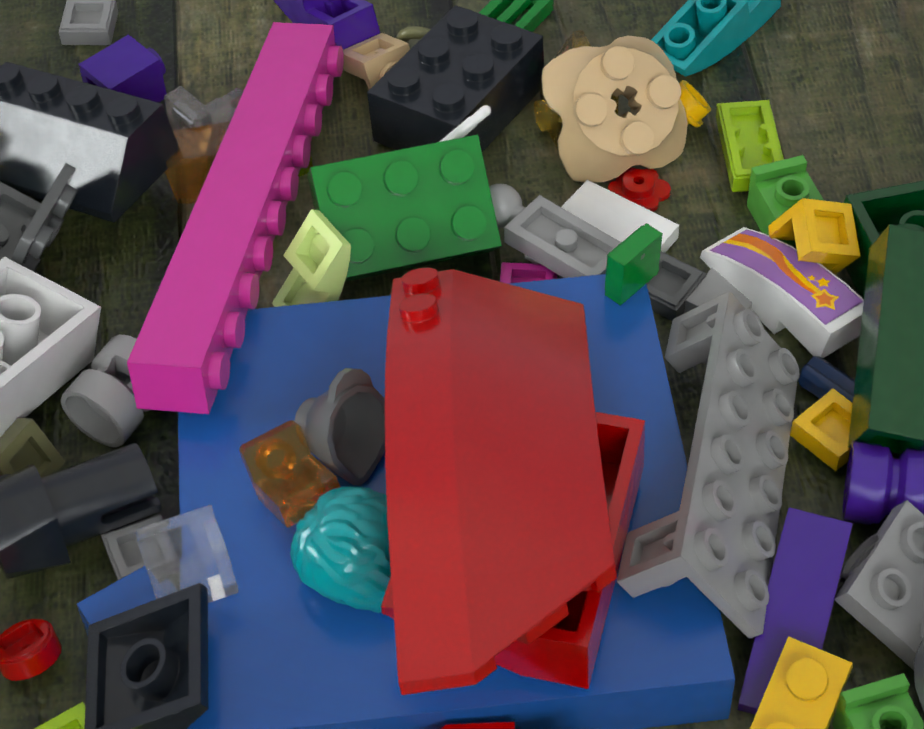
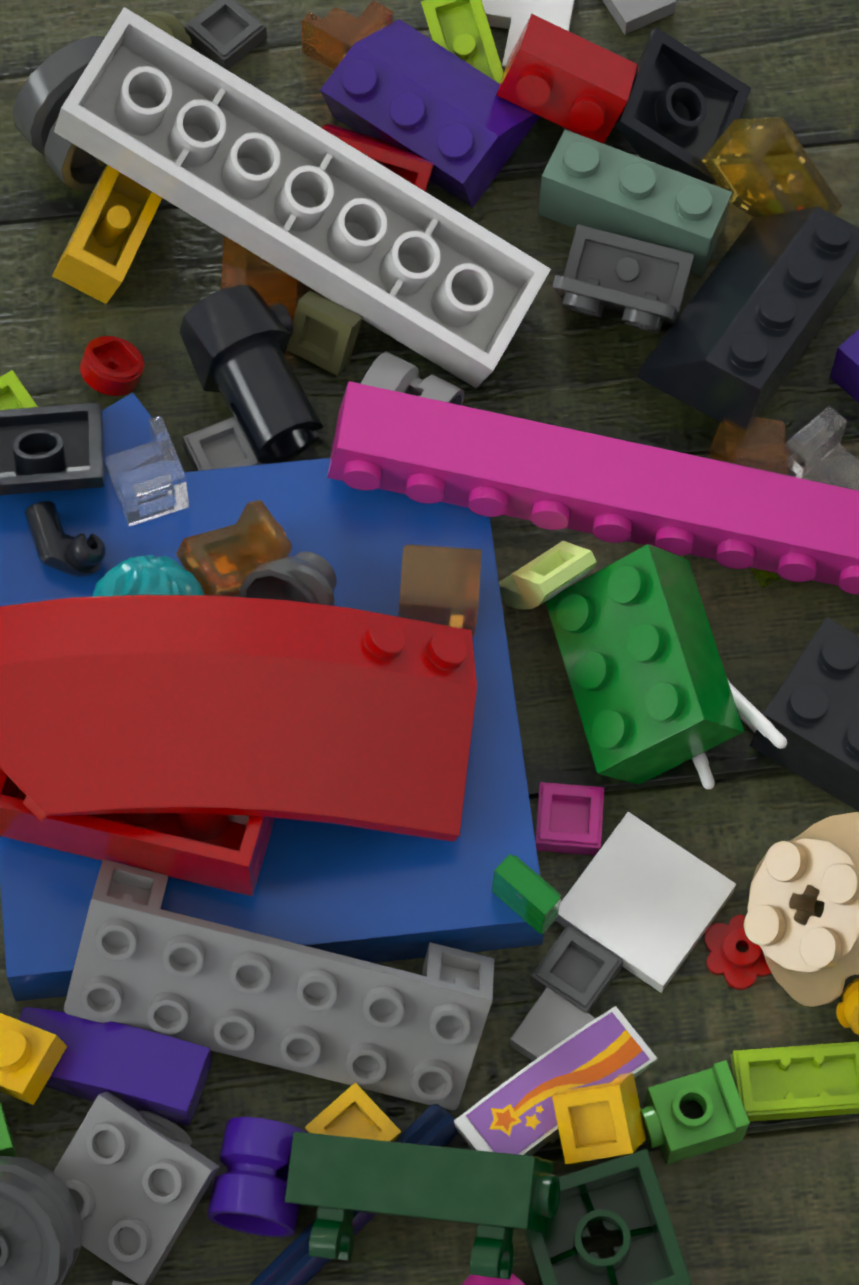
camera: 85 degrees right, 15 degrees up
light grey plate [489,183,621,278] -> none
none -> black arm [25,501,106,578]
none -> clear orange panel [398,545,482,636]

